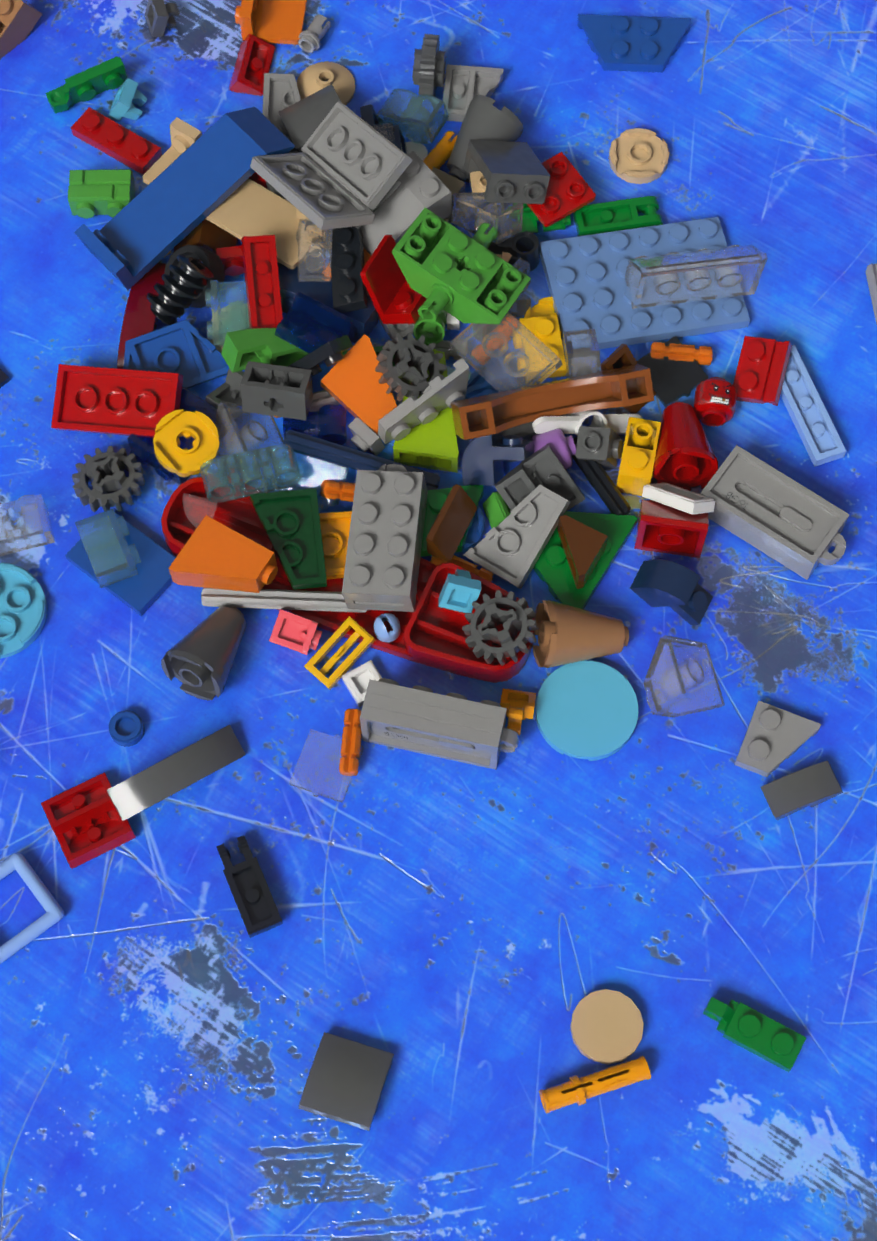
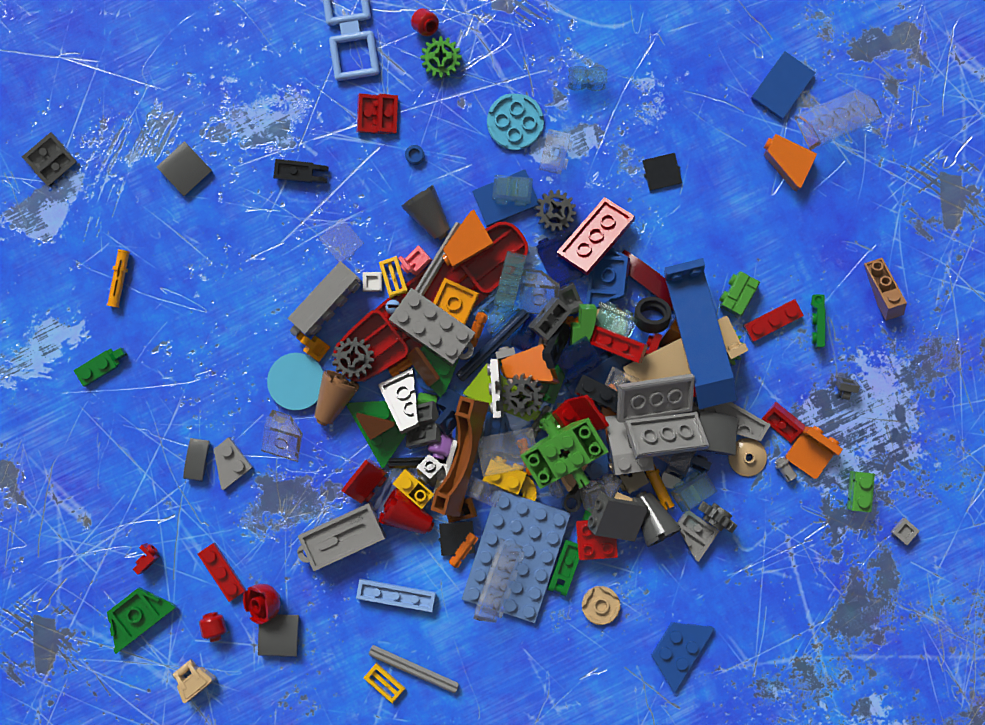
camera: 120 degrees right, 20 degrees up
dark grey slope [106,725,246,821] -> none
medium azure tile [109,78,147,120] -> none
black piece [146,254,214,325] -> none
yellow plate [153,409,219,478] -> none
clear tile [183,493,217,528] -> none
dark green wing [250,488,327,590] -> none
orange axle [339,709,362,776] -> none
medium azure tile [438,569,481,613] -> none
tan tile [570,989,644,1065] -> none
dark blue brick [630,560,713,625] -> none
white tile [642,482,716,515] -> none
red head [693,377,737,427] -> none
red plate [733,336,792,406] -> none

